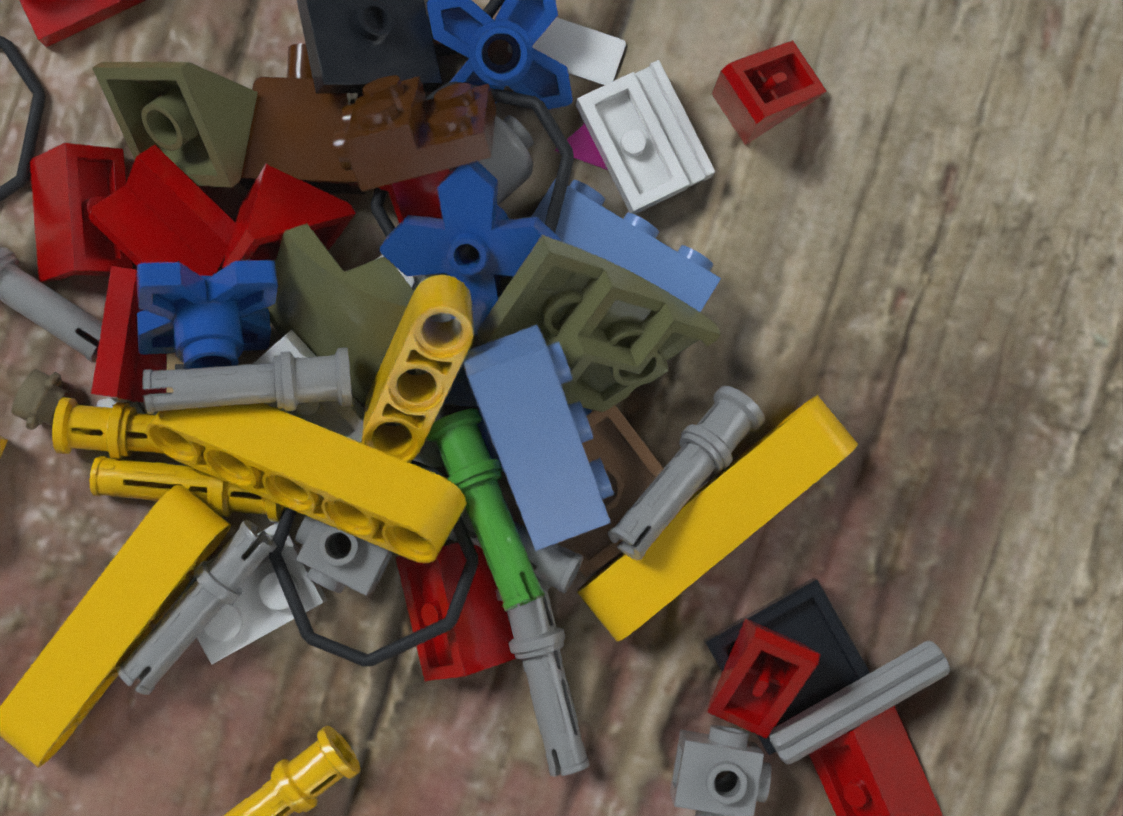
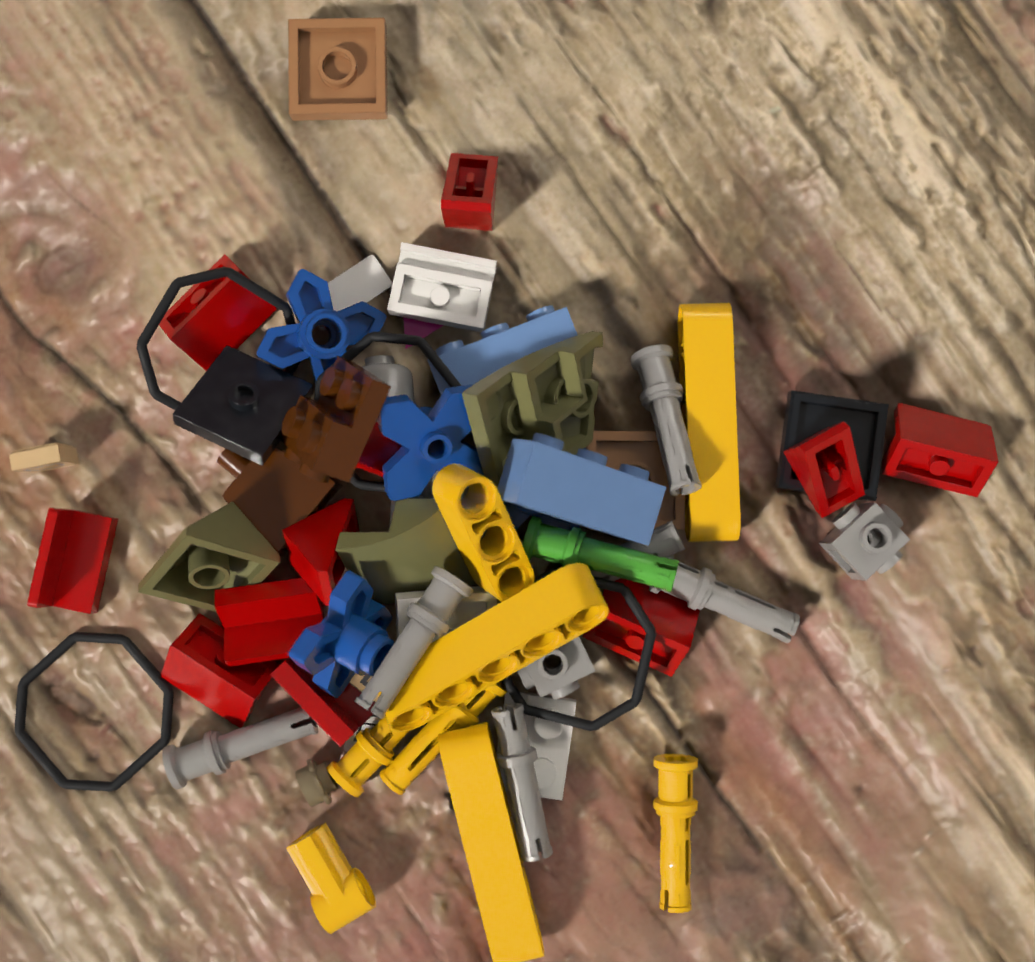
camera: 50 degrees left, 0 degrees up
light grey axle [769,641,950,764] -> none

